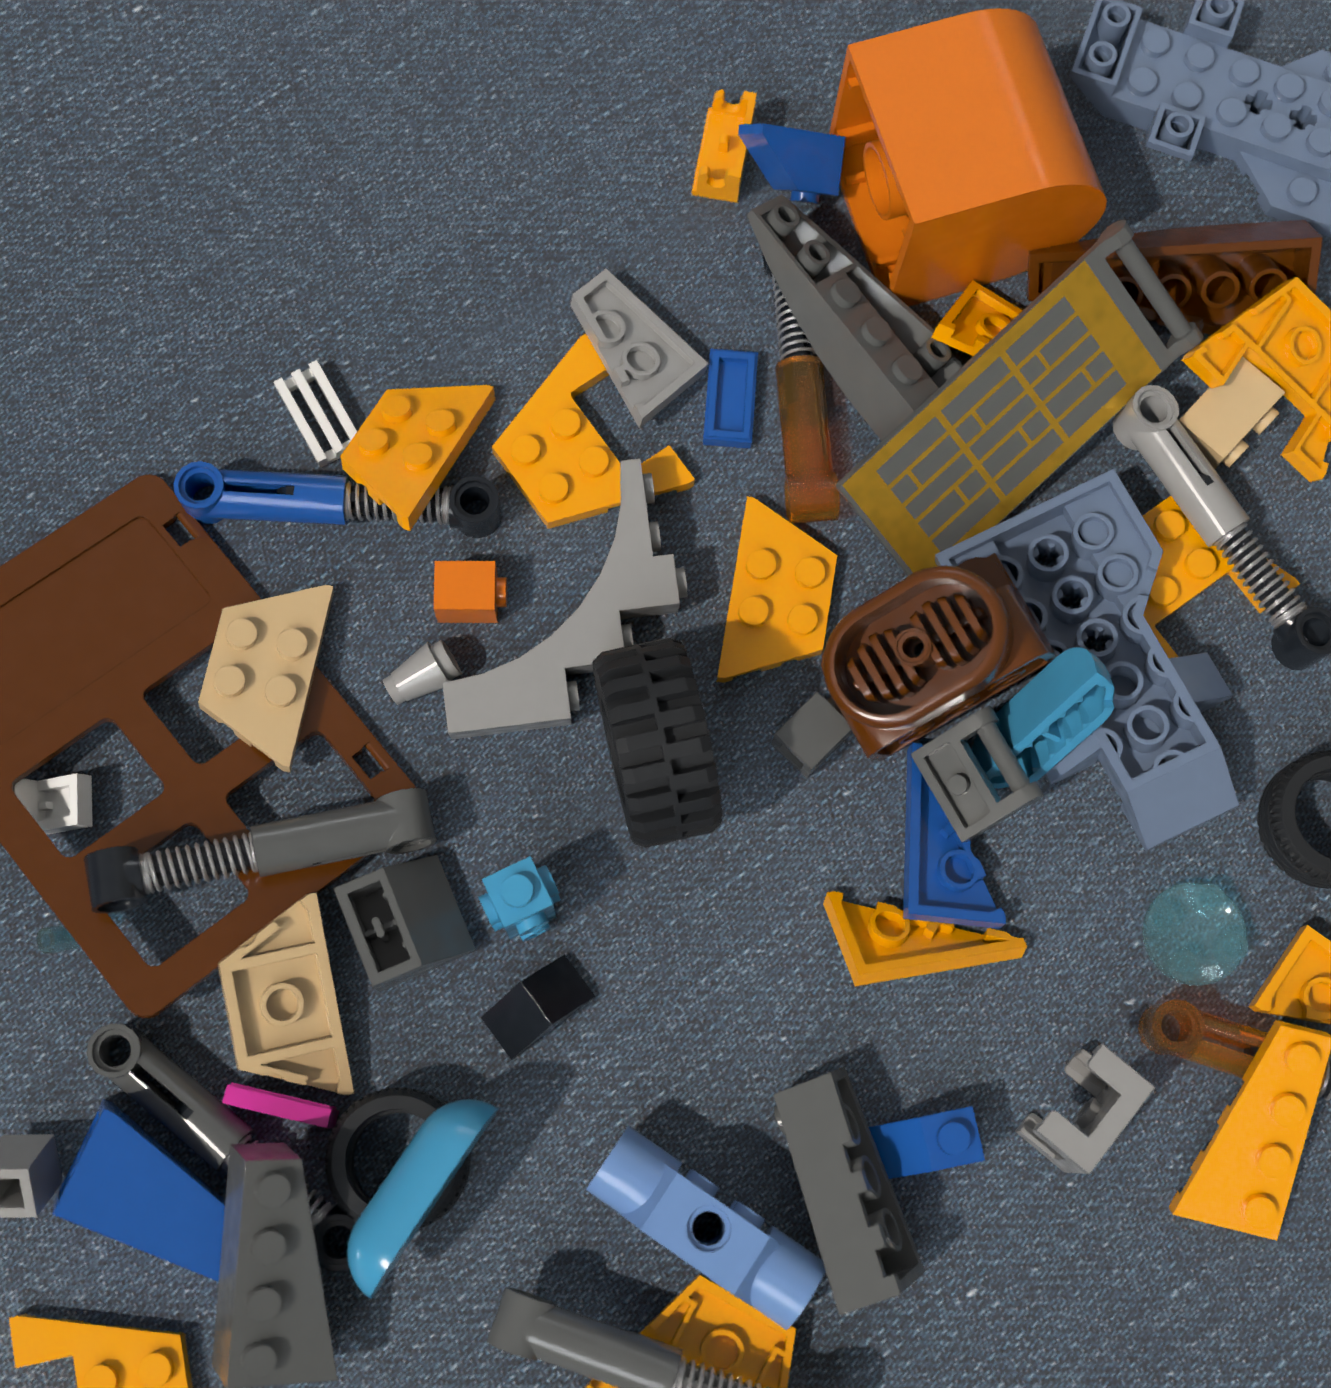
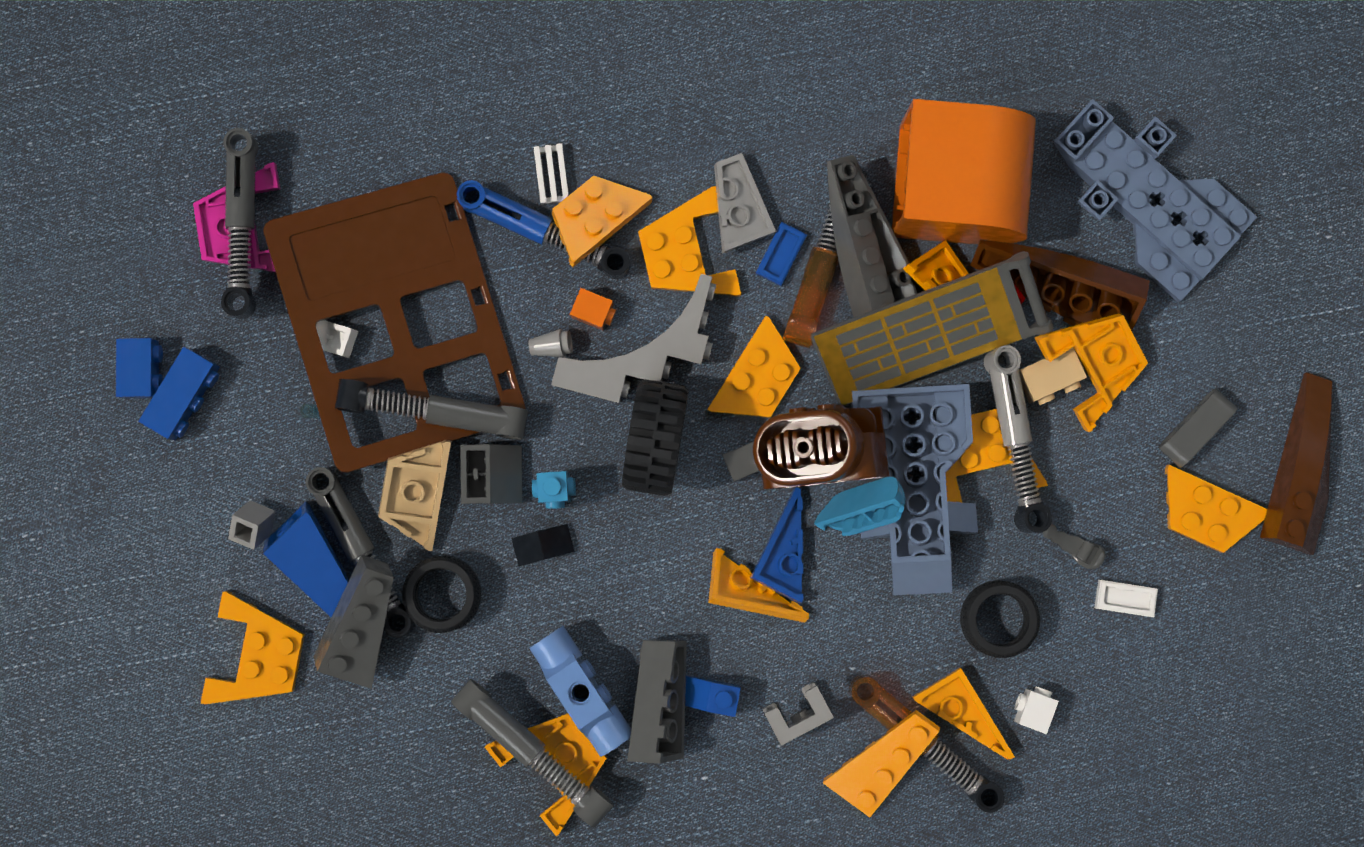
camera: 30 degrees right, 10 degrees up
tan wing [198,585,334,773] -> none
dark pink tile [222,1083,339,1129] -> none
dark azure brick [347,1099,499,1299] -> none
light orange hinge [691,89,757,203] -> none
blue slope [738,123,845,204] -> none
dark grey plate [910,706,1044,843] -> none
clear light blue dish [1142,883,1248,986] -> none

